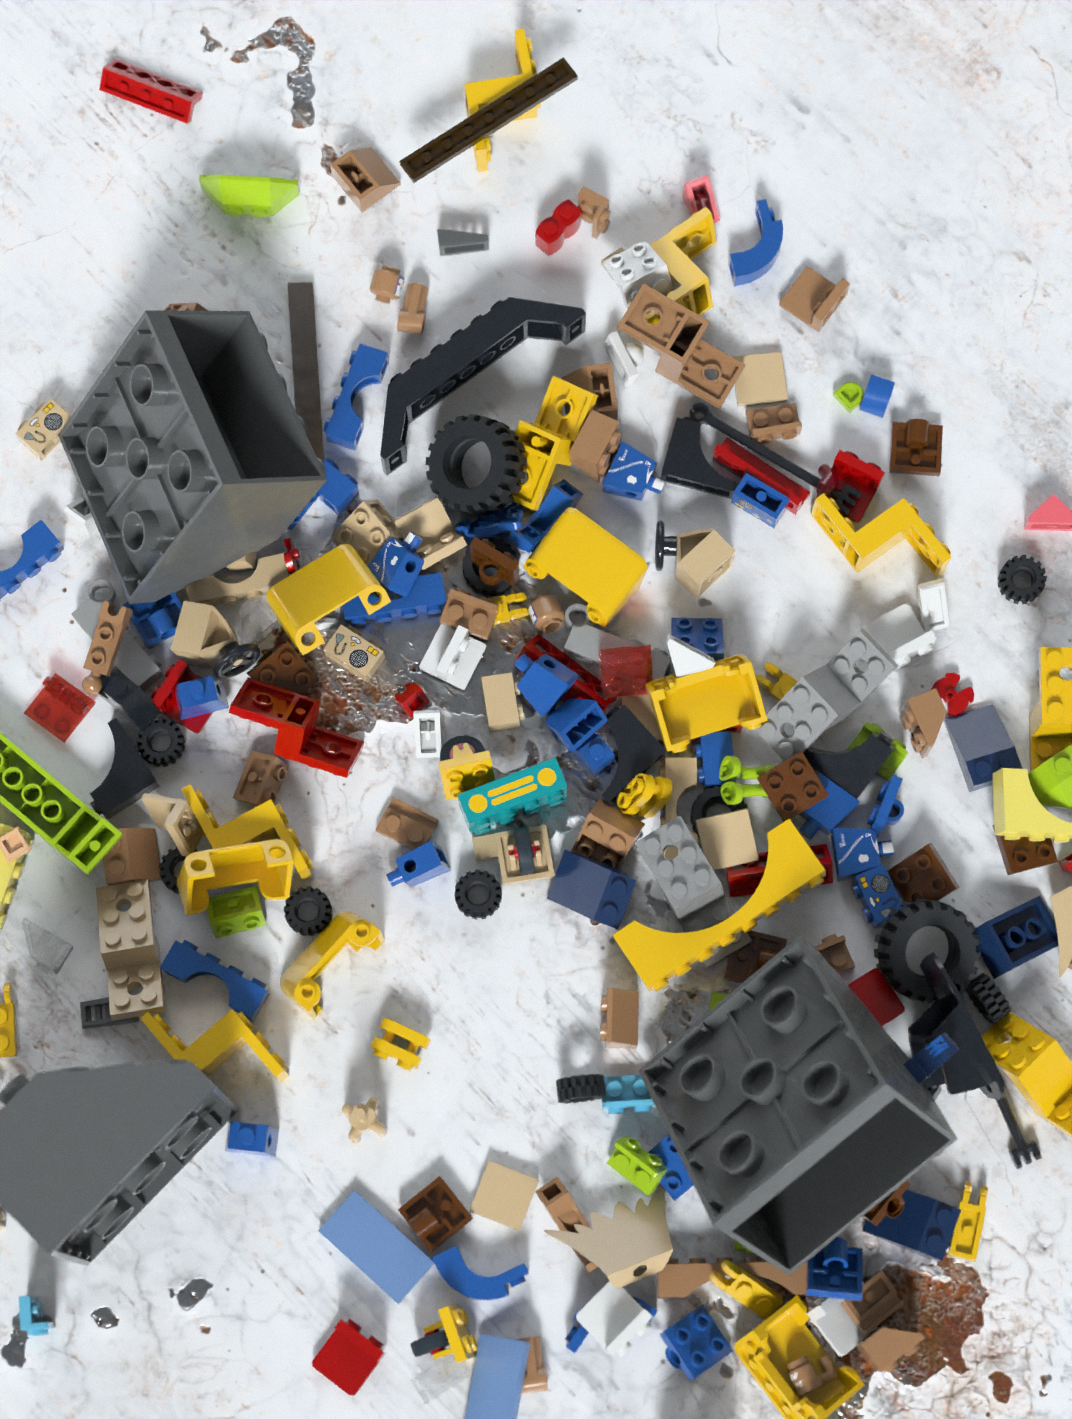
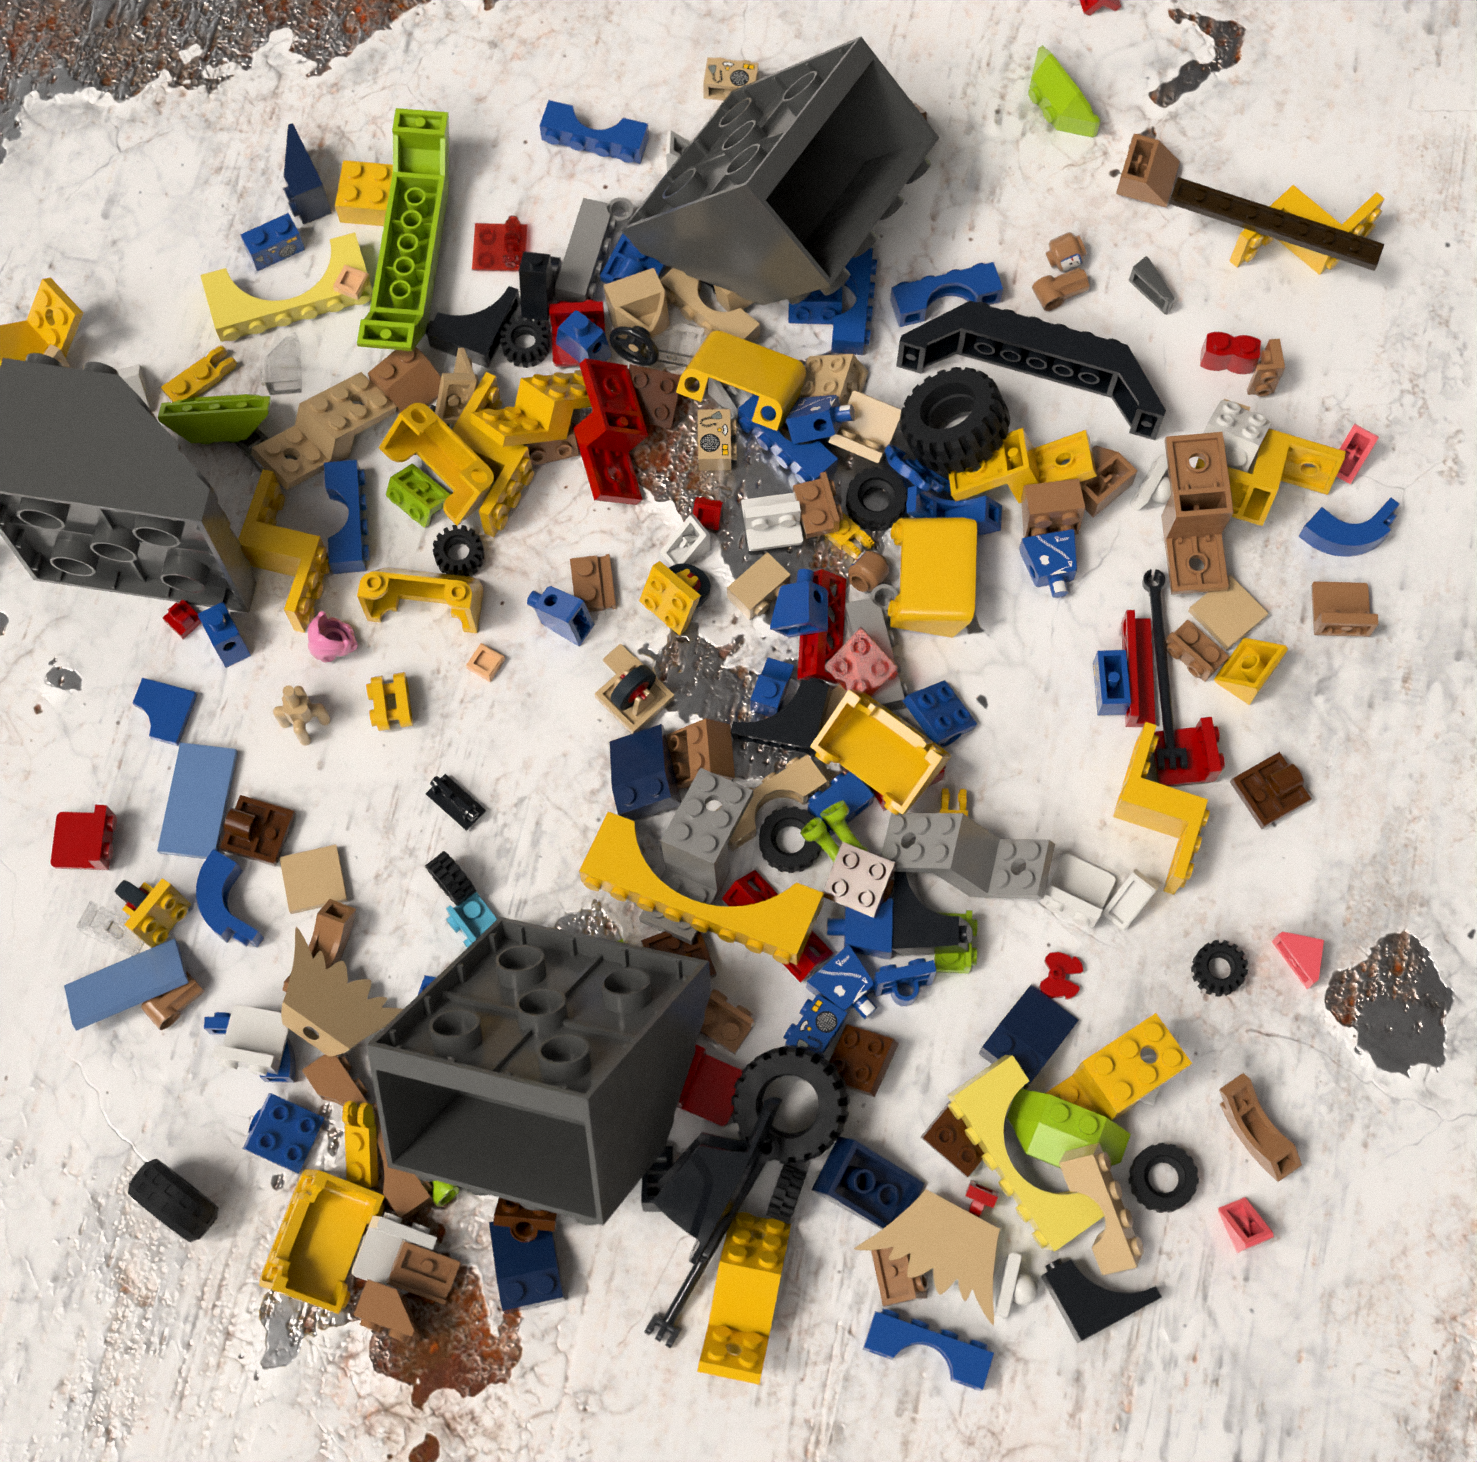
camera: 55 degrees right, 5 degrees down
medium nougat plate [82,601,133,695] -> none
red piece [284,537,301,574] -> none
dark brown tile [287,282,324,463] -> none
black tyre [454,870,502,920] -> none
teal brick [458,757,567,835] -> none
reddish brown plate [469,537,519,587] -> none
blue torso [545,698,608,752] -> none
medium nougat slope [600,988,639,1049] -> none
lime bracket [607,1136,668,1196] -> none
yellow brick [617,773,673,818] -> none
tan piece [655,520,736,599] -> none
black arch [661,417,738,499] -> none
white slope [666,634,715,678] -> none
tan tile [695,808,759,870] -> none
medium nougat piece [787,1355,837,1397] -> none
blue plate [806,1237,863,1301] -> none
dark red arm [816,464,839,497] -> none
lime tile [833,382,864,413] -> none
blue brick [859,374,895,418] -> none
medium nougat slope [900,688,947,758] -> none
dark blue leg [903,1032,960,1084] -> none
yellow hinge [948,1181,988,1262] -> none
none -> blue tile [133,678,197,746]
none -> lime wedge [158,394,271,444]
none -> red tile [162,599,201,639]
none -> bright pink hair [307,611,358,663]
none -> black hinge [425,774,486,831]
none -> light nougat tile [466,643,505,682]
none -> yellow bracket [469,370,591,447]
none -> yellow slope [1213,638,1288,705]

